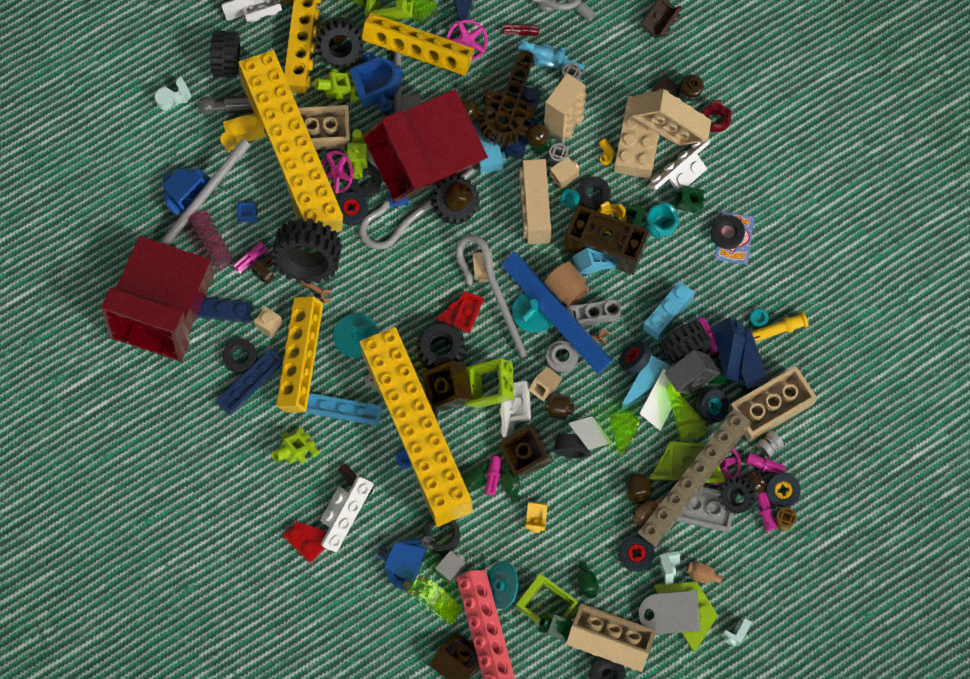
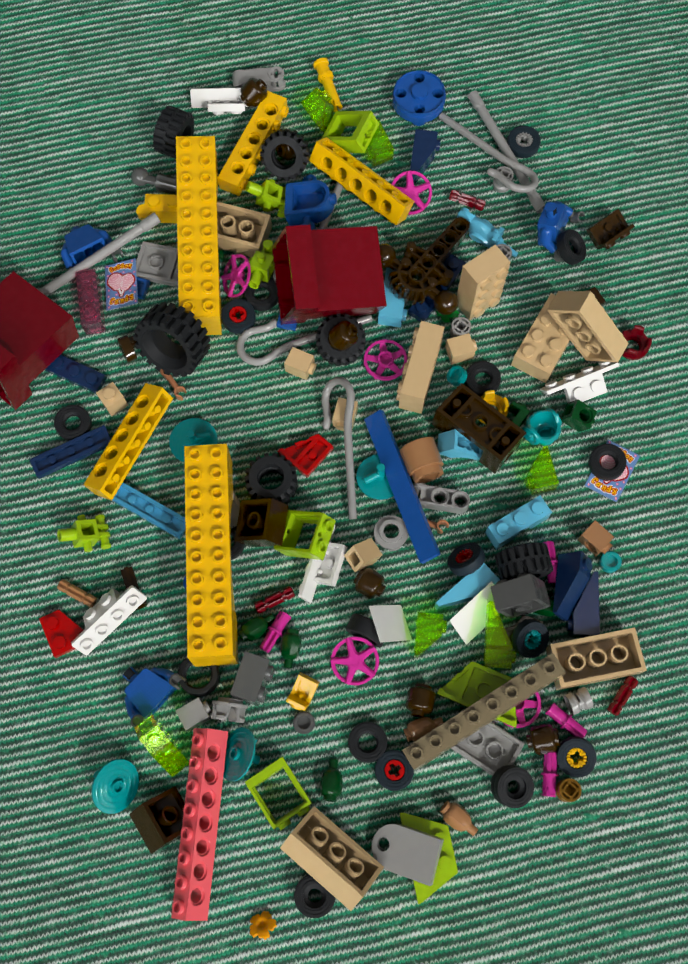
camera: 20 degrees right, 0 degrees up
light aqua leg [155,76,192,110] -> none
dark pink axle [233,241,268,273] -> none
dark brown slope [498,424,554,477] -> none
dark green bracket [538,613,573,641] -> none
yellow arm [599,138,615,166] -> none
light aqua bracket [660,551,680,585] -> none
dark brown head [677,74,704,101] -> none
black tyre [719,477,757,514] -> none
light aqua bracket [722,618,752,646] -> none
yellow pin [751,311,809,342] -> none
none -> medium nougat axle [57,579,97,607]
none -> teal shield [91,759,139,814]
none -> sticker [105,258,138,311]
none -> light grey tile [136,241,178,286]
none -> light grey piece [210,697,248,723]
none -> dark grey brick [230,651,275,707]
none -> dark red axle [254,586,295,613]
none -> tan brick [284,347,316,380]
none -> dark grey tile [293,712,315,734]
none -> dark pink wheel [331,636,379,685]
none -> black tyre [348,722,387,763]
none -> dark pink wheel [363,339,408,381]
none -> black tyre [491,765,534,808]
none -> clear neon green slope [525,445,559,495]
none -> blue torso [537,201,585,262]
none -> black tyre [557,229,586,265]
none -> medium nougat brick [578,520,614,557]
none -> dark red axle [607,676,638,716]

